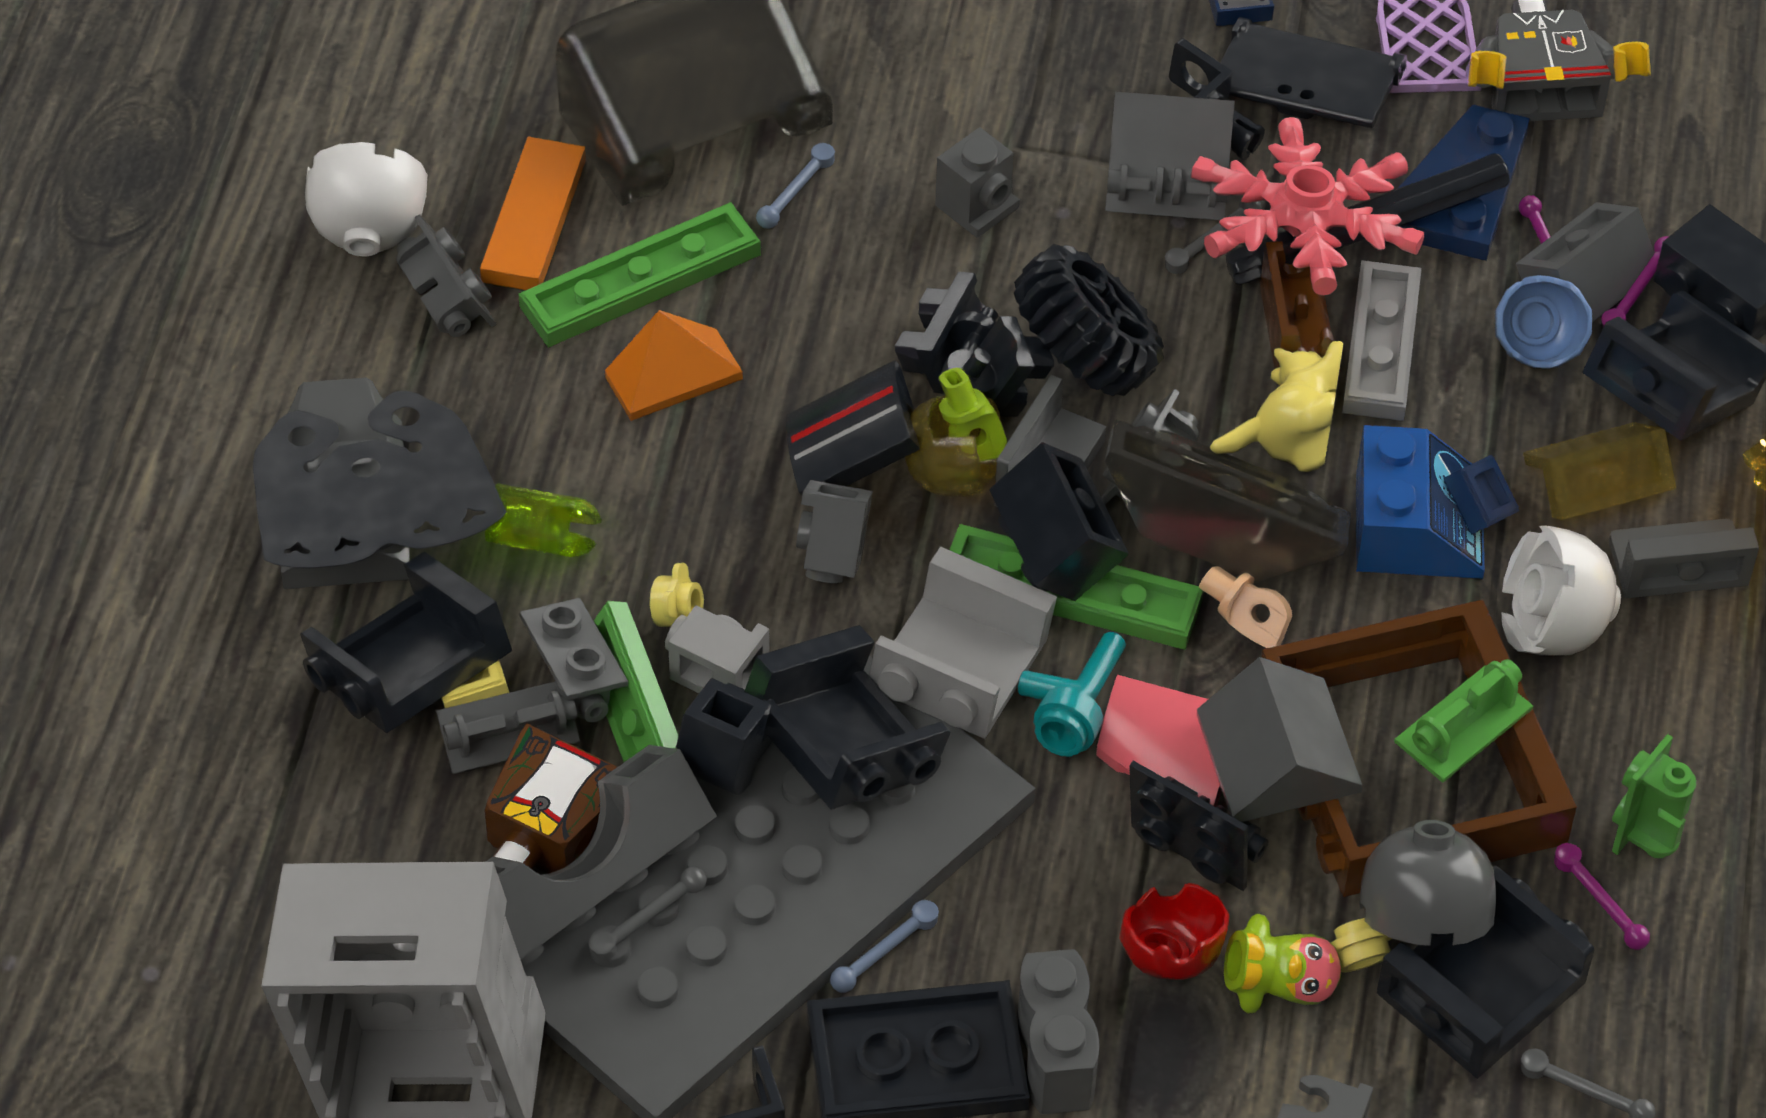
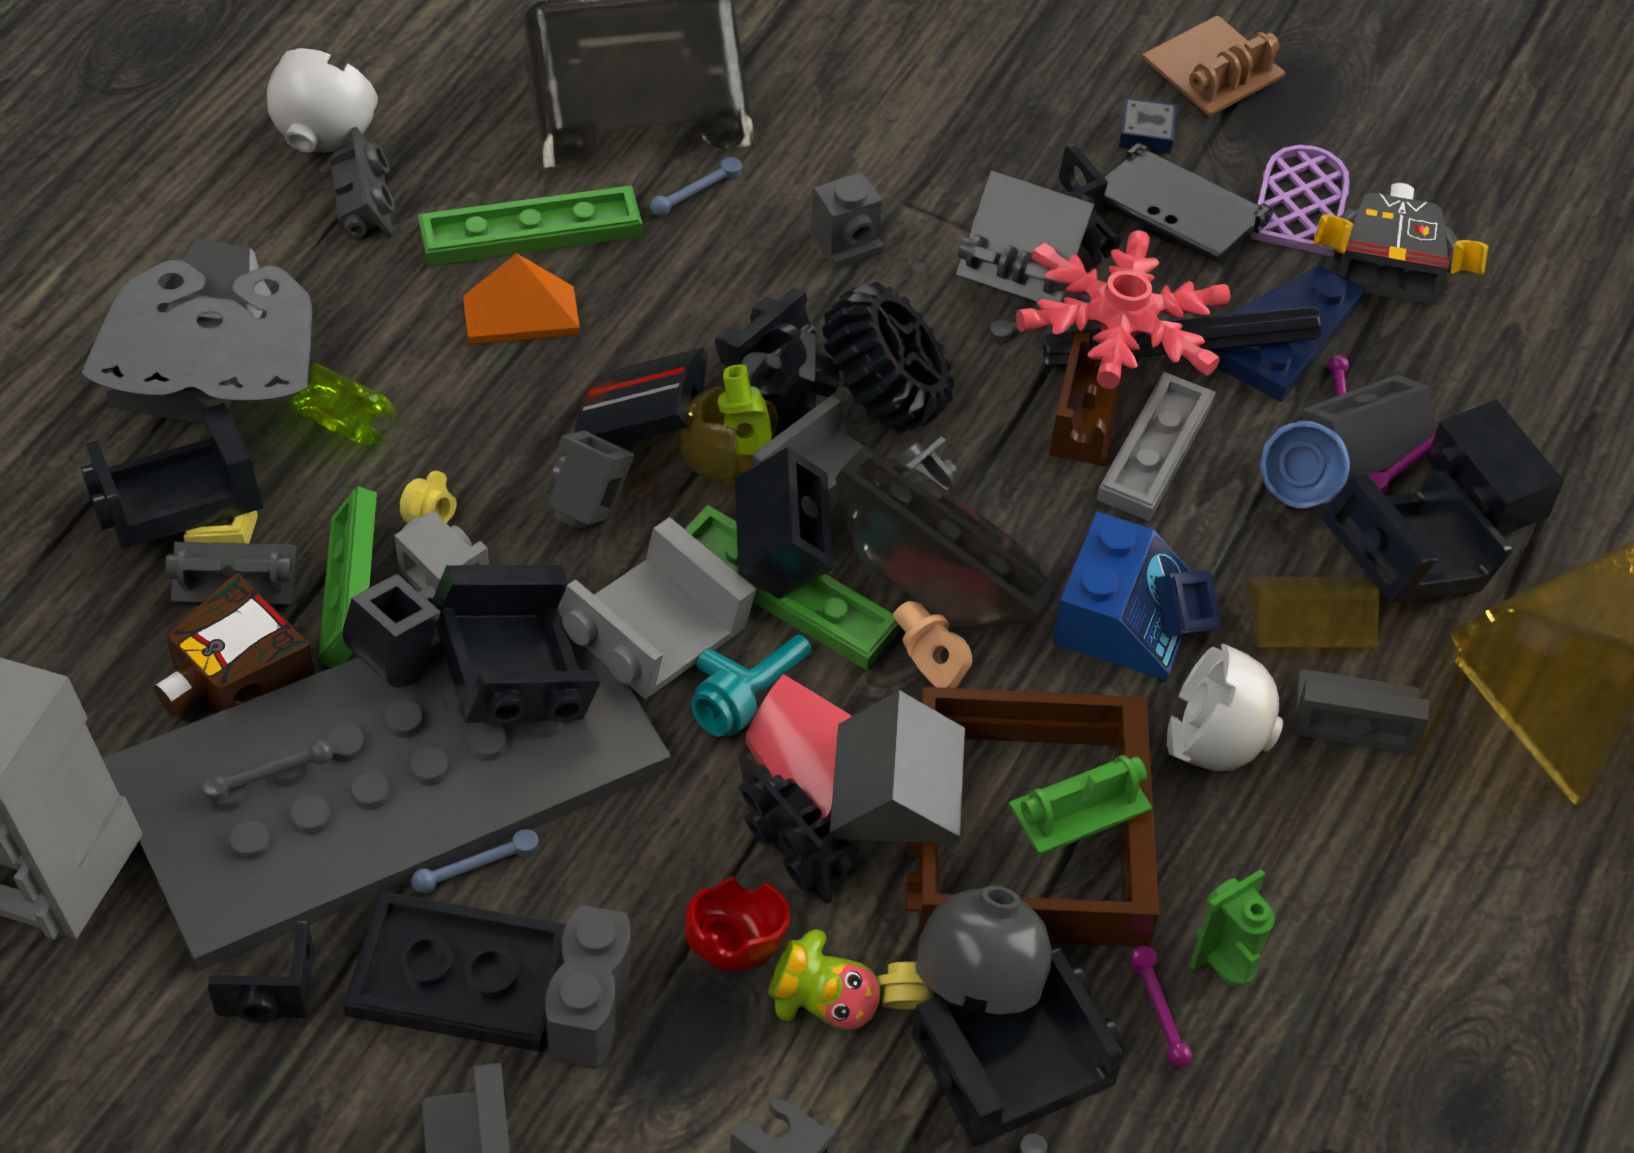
camera: 15 degrees right, 0 degrees up
orange tile [480,137,586,290] -> none
dark grey arch [486,745,717,966] -> none
dark grey hinge [519,598,628,722] -> none
light yellow animal [1210,341,1343,472] -> none

